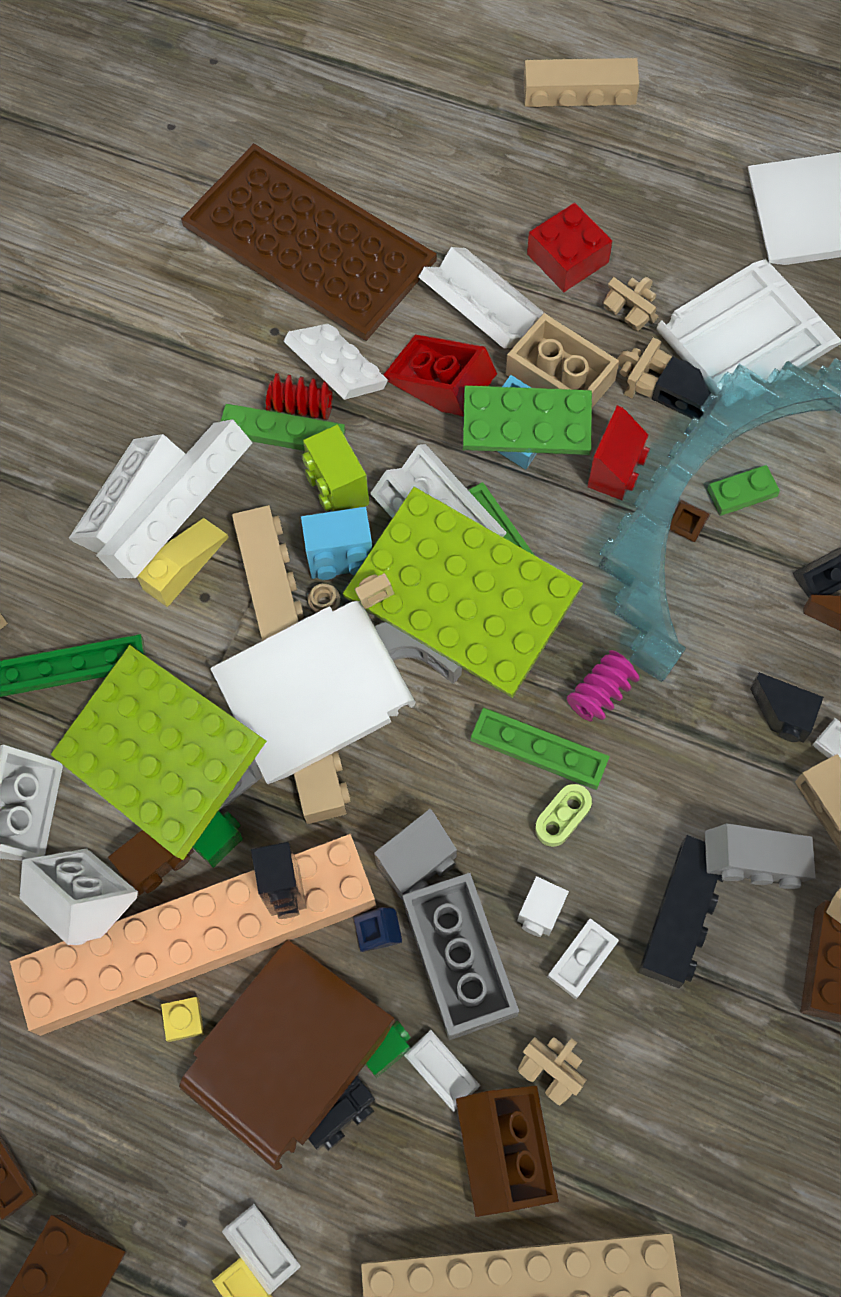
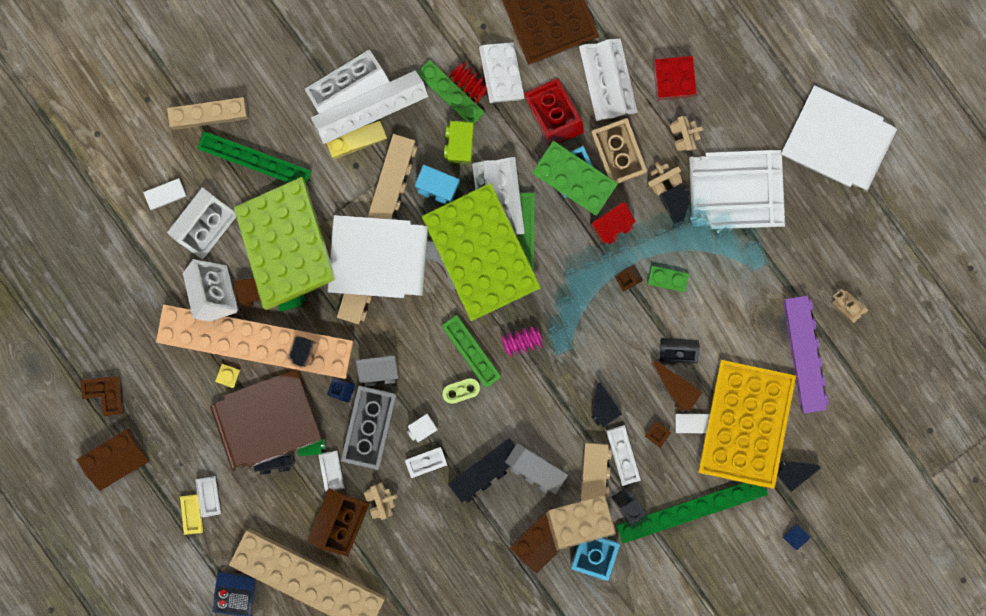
camera: 30 degrees right, 20 degrees up
tan plate [308,583,340,613] -> none
tan plate [355,573,394,609] -> none

